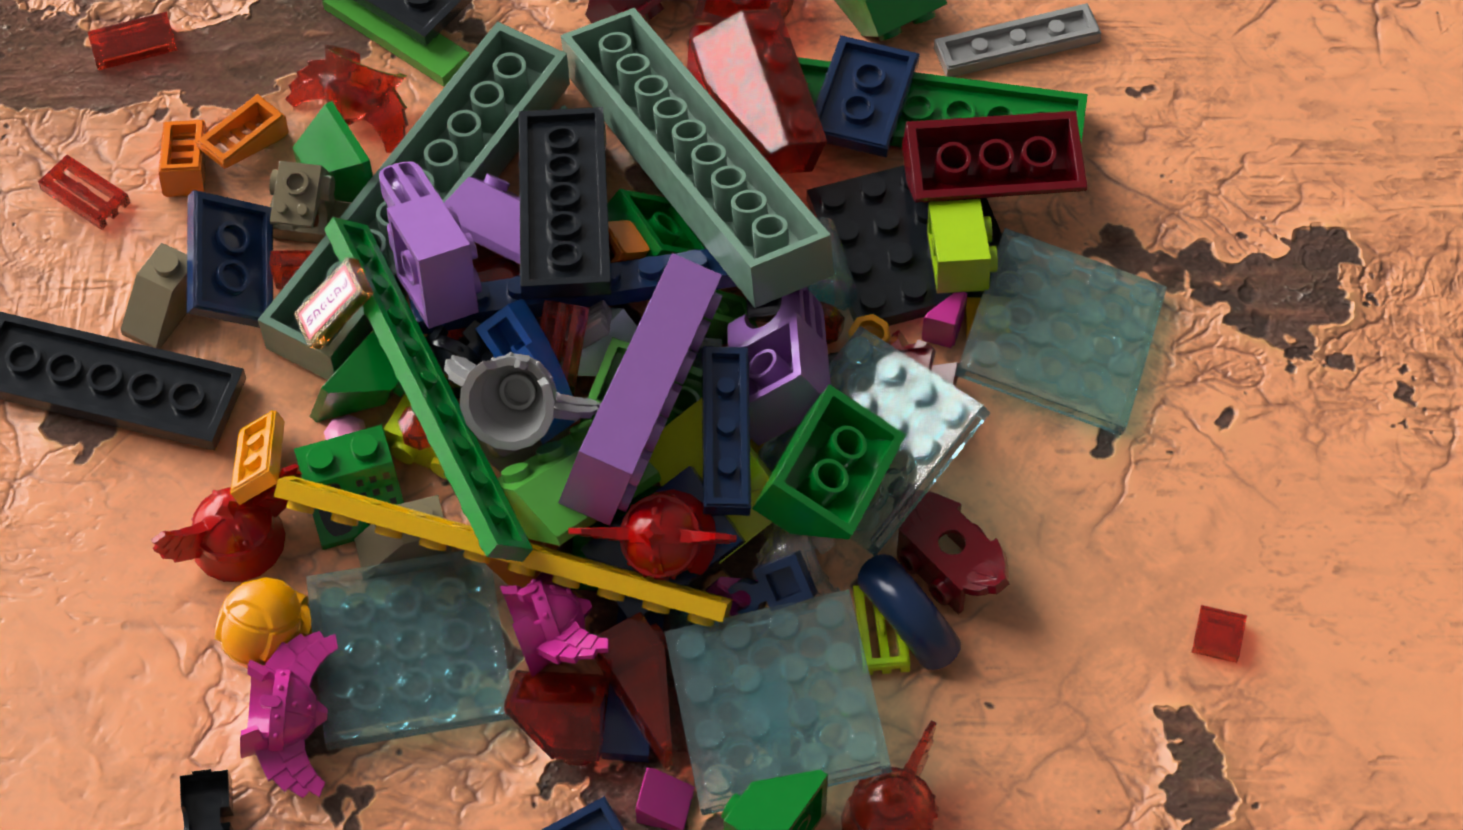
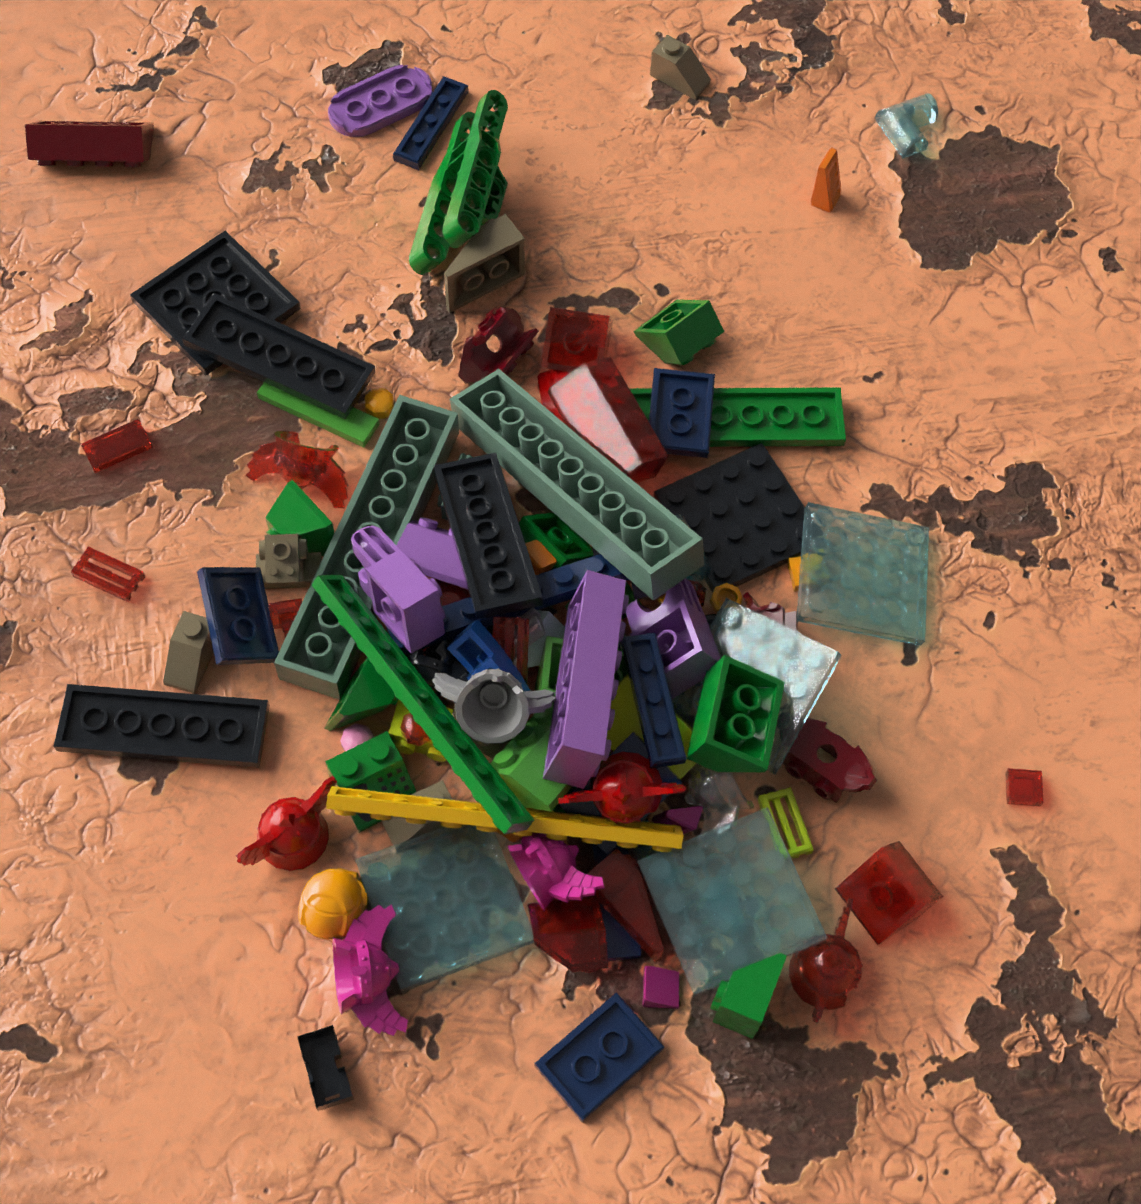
camera: 15 degrees left, 5 degrees up
orange slope [158,120,206,197] -> none
orange slope [195,94,289,169] -> none
light orange tile [230,410,285,505] -> none
tile [294,257,374,350] -> none
dark blue plate [728,550,818,617] -> none
dark blue cylinder [858,554,961,670] -> none
dark red slope [902,111,1087,203] -> none
dark pink slope [922,292,968,348] -> none
lime brick [927,199,998,293] -> none
light grey tile [934,3,1102,77] -> none
none -> light orange tile [364,388,394,419]
none -> clear red slope [835,841,943,945]

